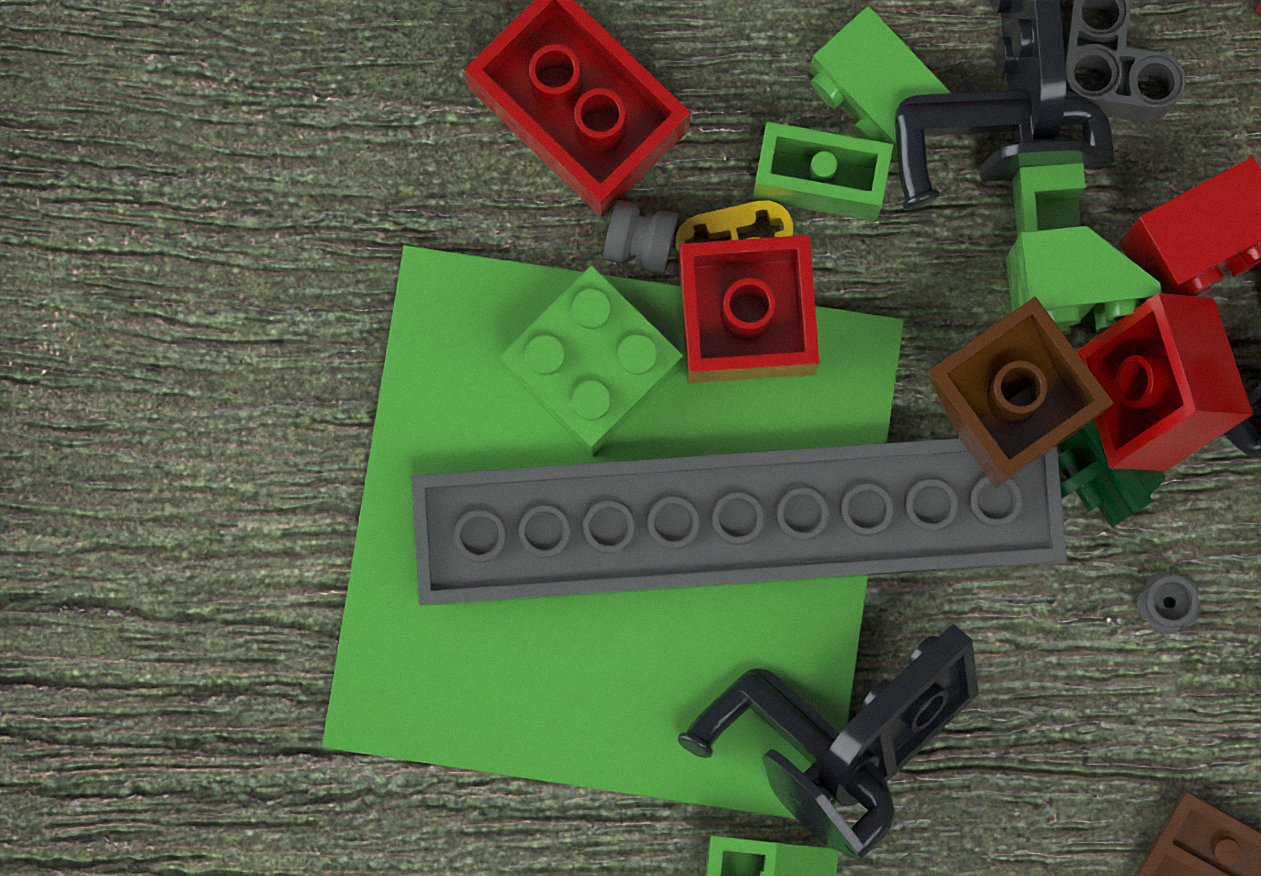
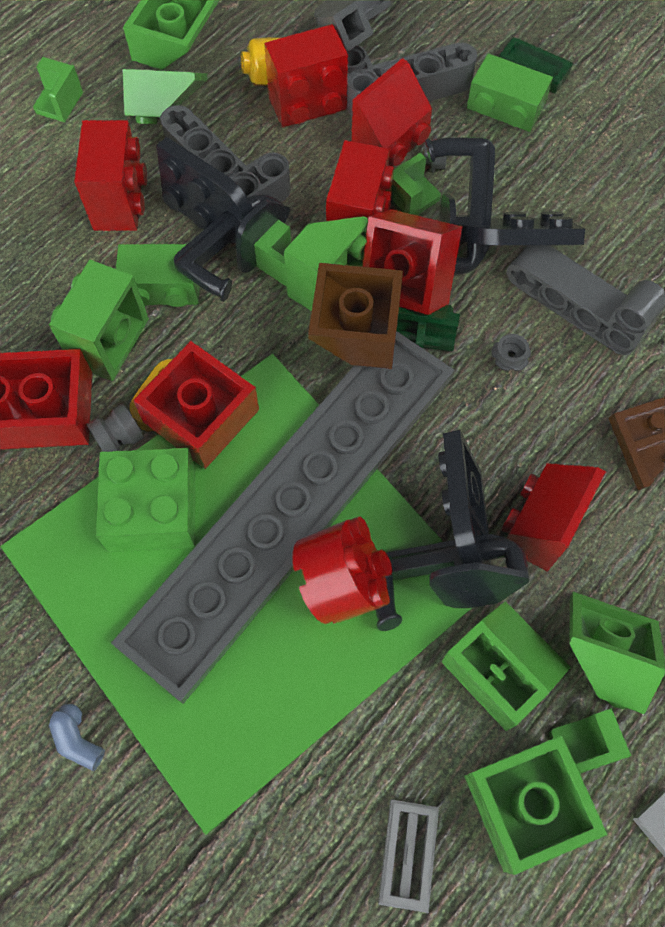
camera: 50 degrees left, 15 degrees down
bright green brick [753,122,893,222] -> none
none -> bright green brick [49,259,149,382]
none -> sand blue arm [49,704,105,771]
none -> red brick [292,516,392,624]
none -> red slope [501,463,606,572]

